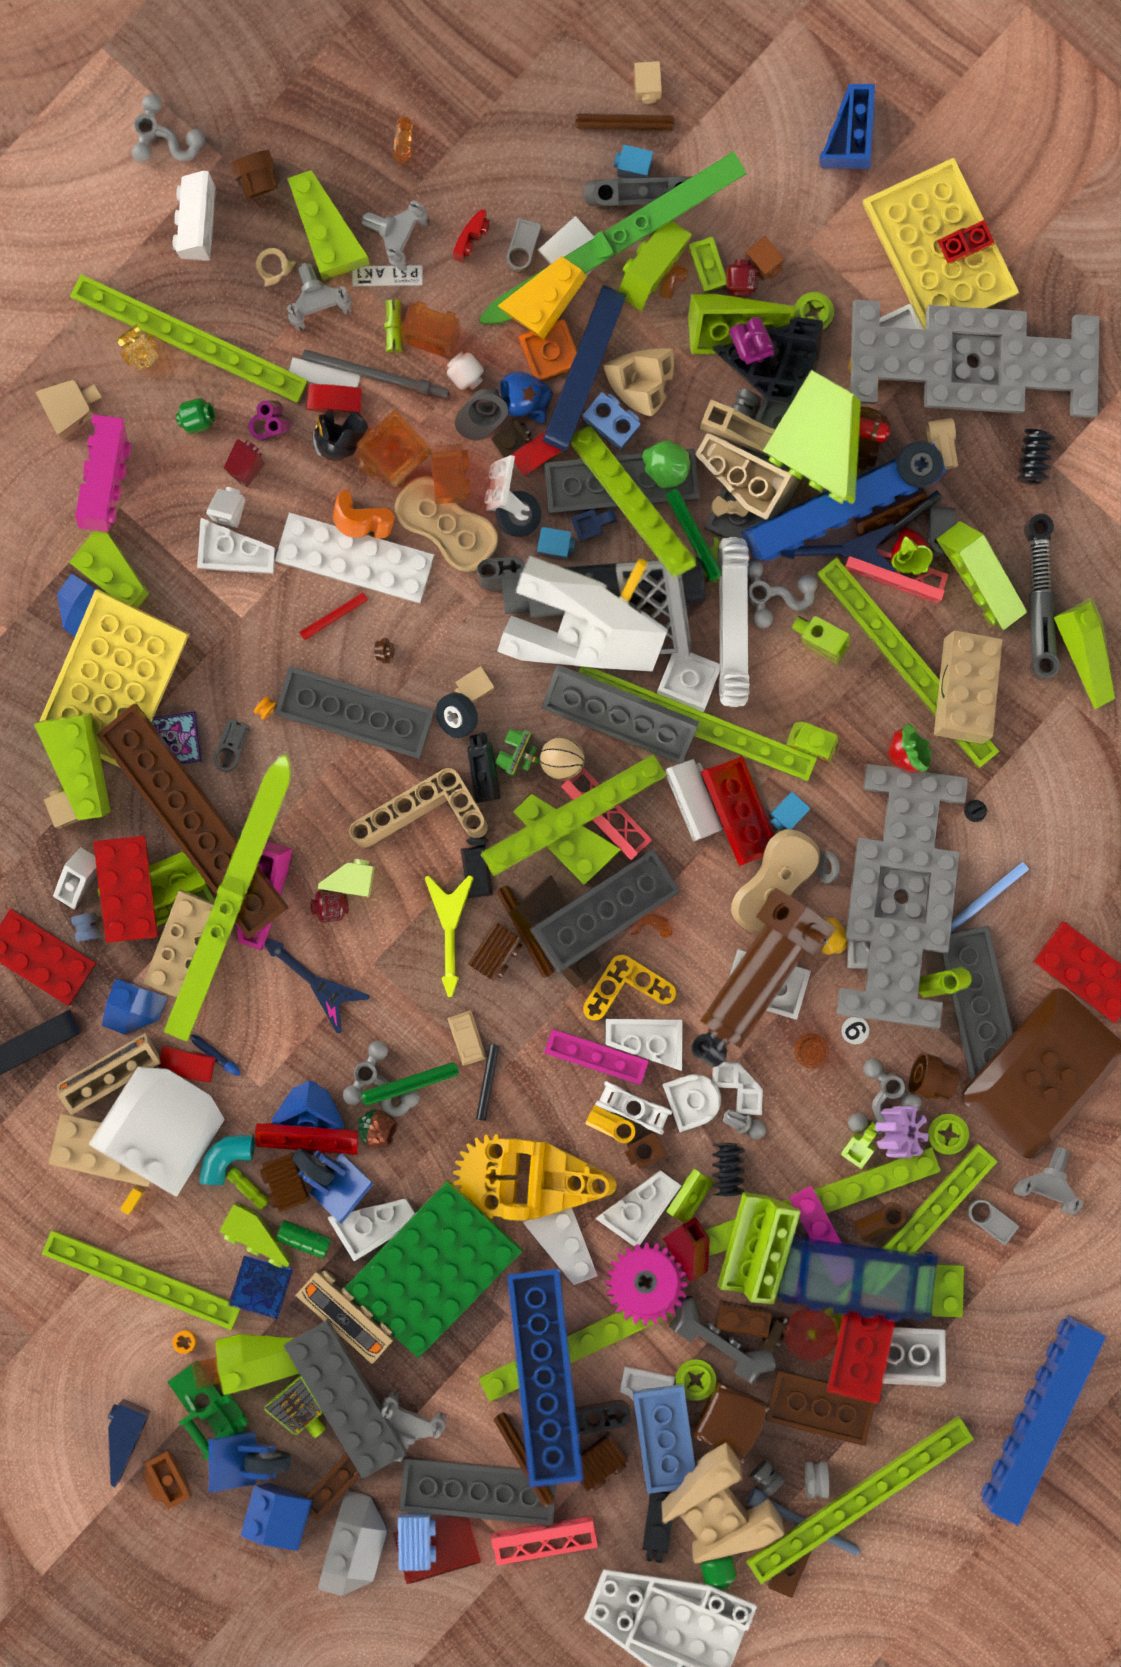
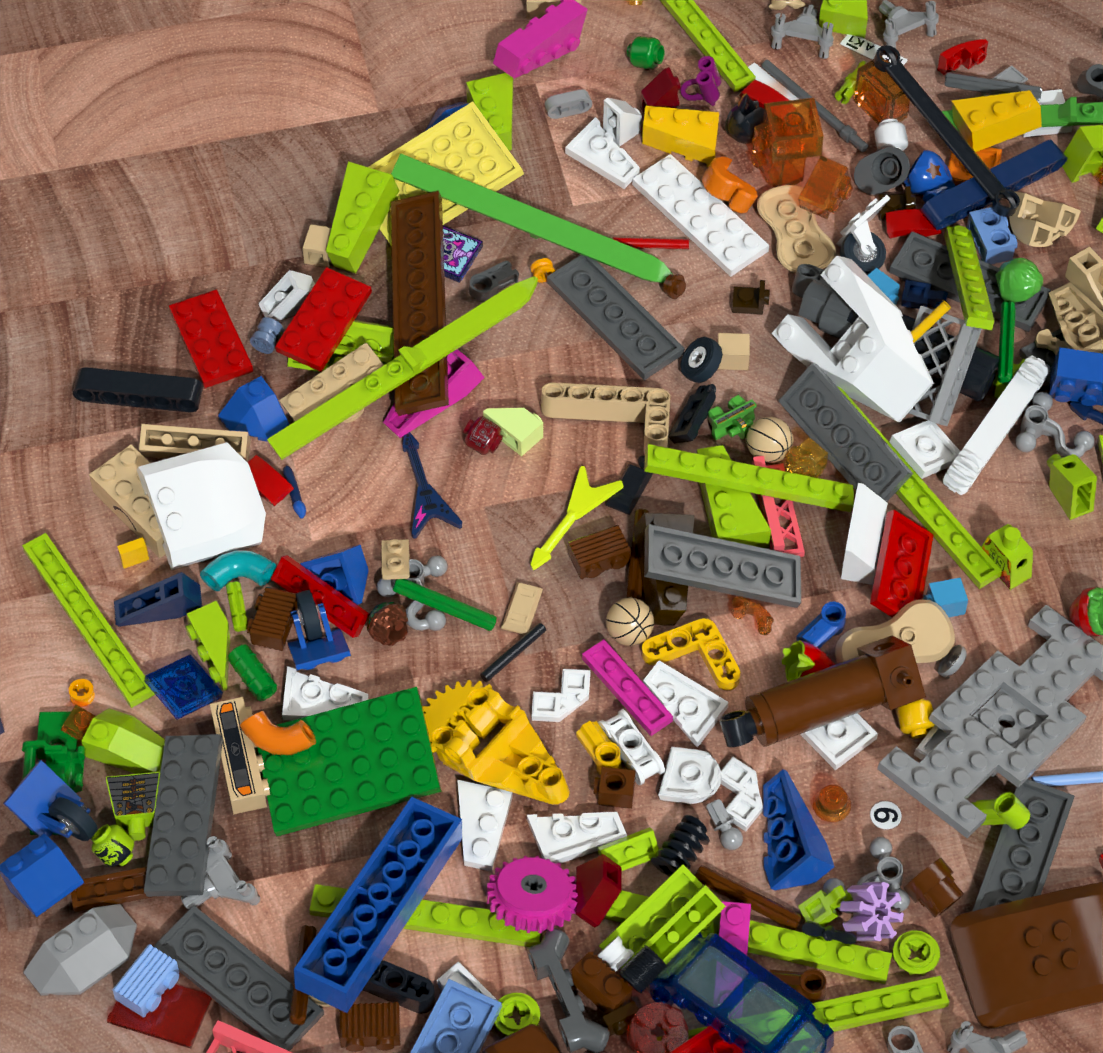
camera: 35 degrees right, 30 degrees down
none -> lime head [91,824,134,867]
none -> dark blue slope [114,572,202,627]
none -> orange cylinder [239,711,316,755]
none -> tan bracket [382,539,410,580]
none -> bright green piece [391,153,673,283]
none -> white tile [532,669,590,722]
none -> light grey beam [544,89,592,119]
none -> white wheel [598,936,634,972]
none -> tan piece [606,597,654,646]
none -> black piece [619,945,667,994]
none -> yellow wedge [642,106,719,167]
none -> reddish brown axle [695,865,801,930]
none -> dark brown bracket [732,280,770,315]
none -> blue wedge [763,769,835,890]
none -> lime hat [782,640,835,681]
none -> clear yellow brick [785,437,828,478]
none -> blue piece [796,601,846,649]
none -> black piece [802,921,857,945]
none -> black piece [874,45,1020,217]
none -> dark grey axle [944,72,1042,101]

